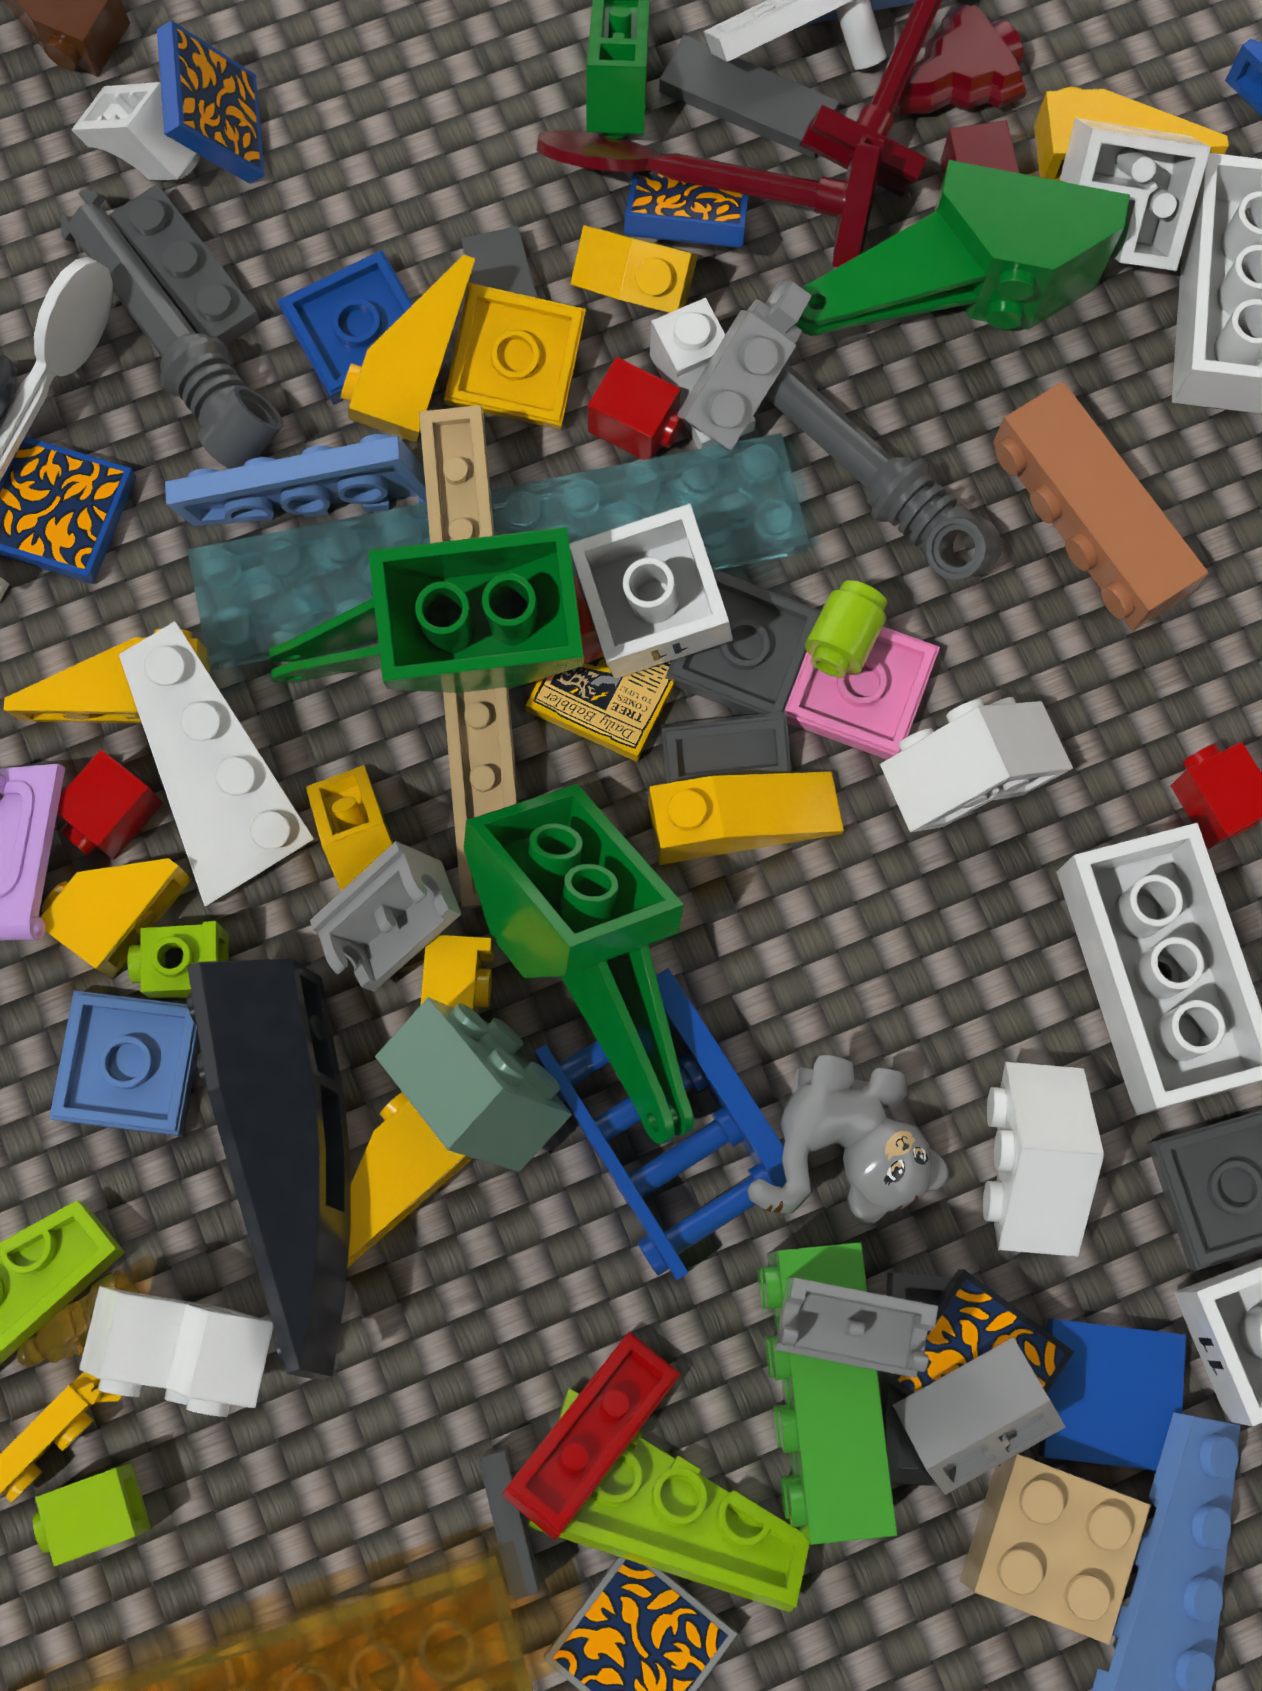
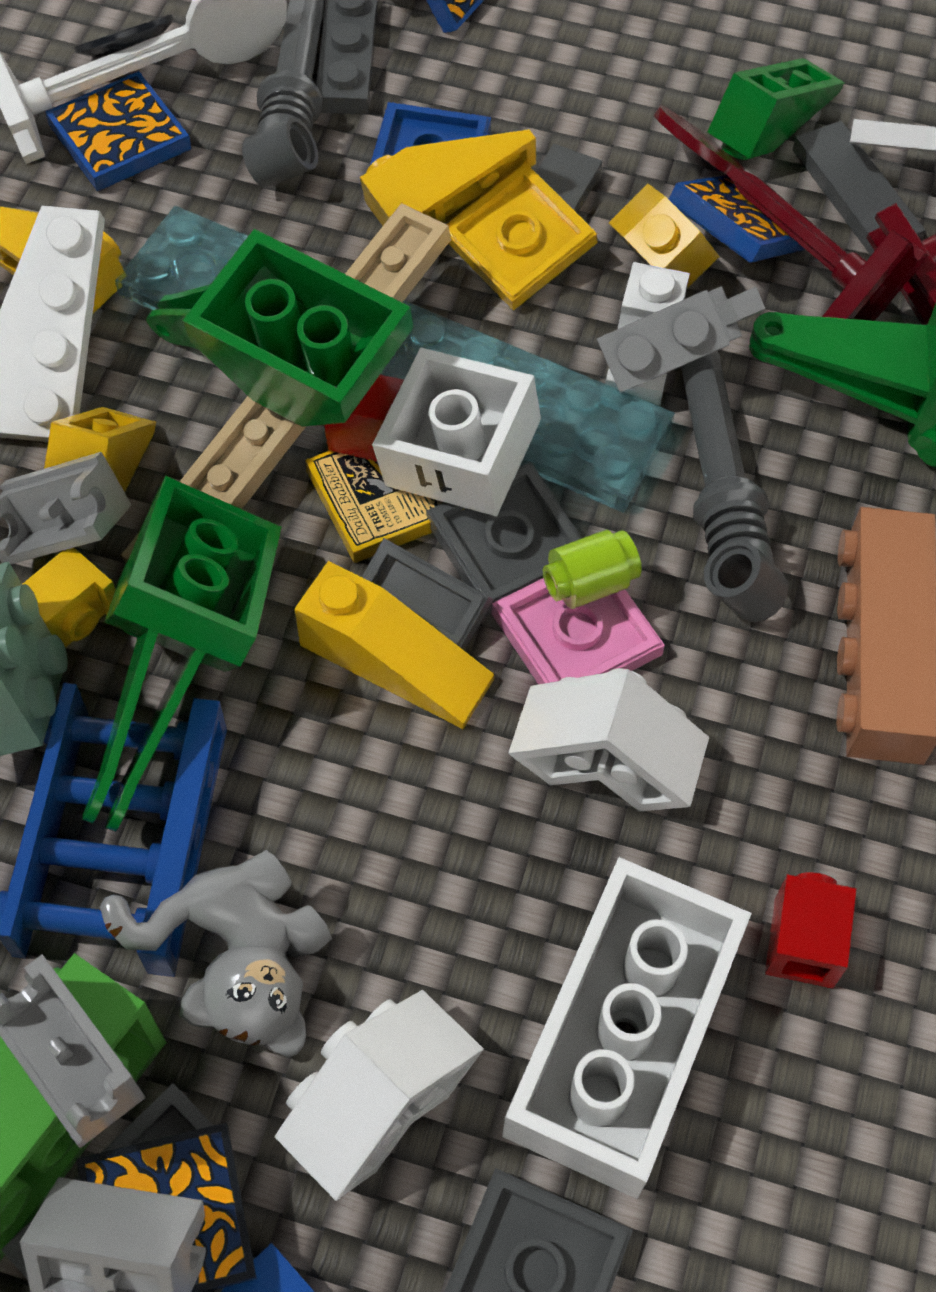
camera: 40 degrees right, 15 degrees down
medium blue wing [165,434,427,527] -> none
red brick [587,356,684,464] -> none

